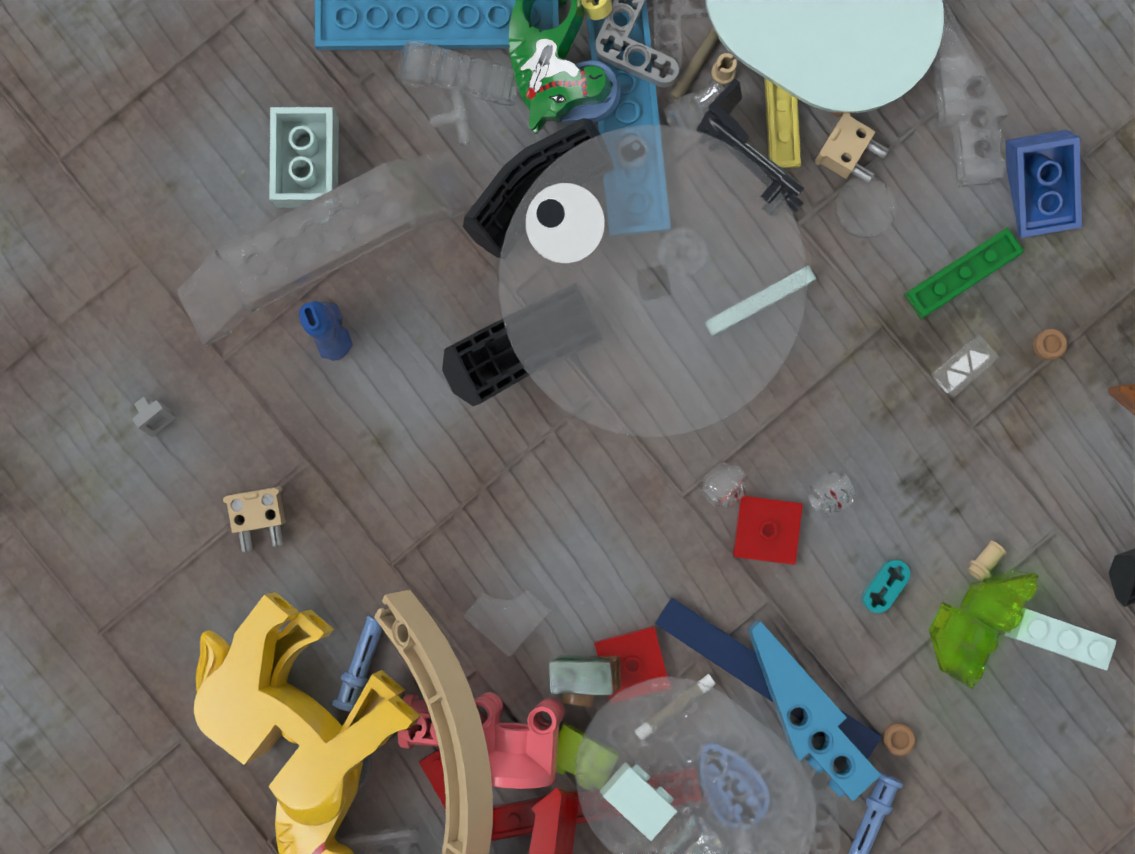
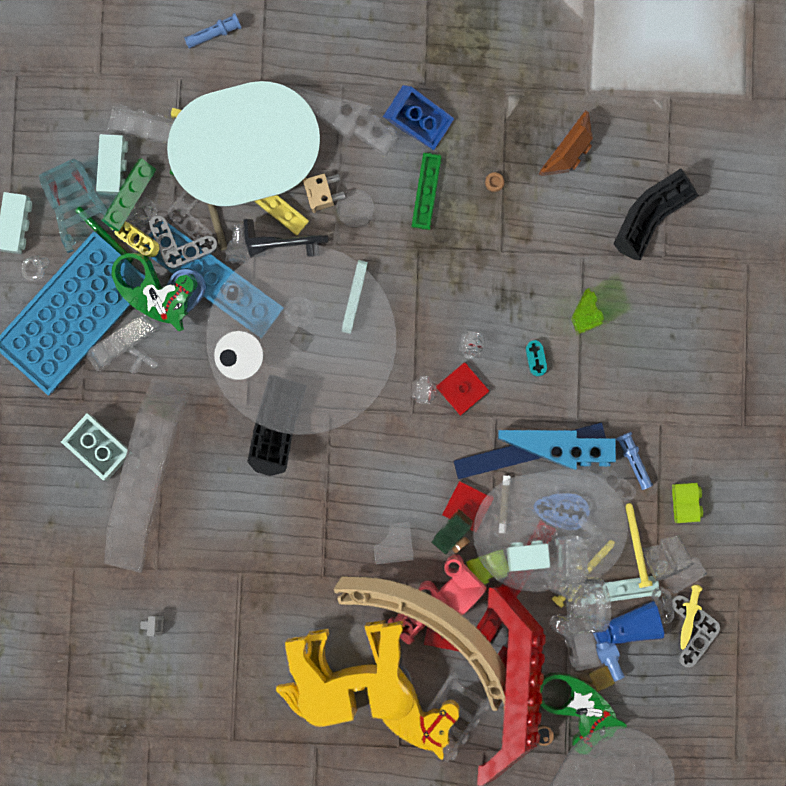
camera: 45 degrees left, 0 degrees up
tan piece [223,486,286,552] -> none
blue piece [299,301,353,361] -> none
medium blue pin [332,616,383,712] -> none
black piece [462,118,614,260] -> none
tan pin [711,53,737,84] -> none
medium nougat tile [882,723,915,756] -> none
clear neon green slope [929,602,1001,689] -> none
clear tile [931,334,1000,398] -> none
tan pin [967,540,1007,581] -> none
light aqua brick [1004,606,1117,670] -> none

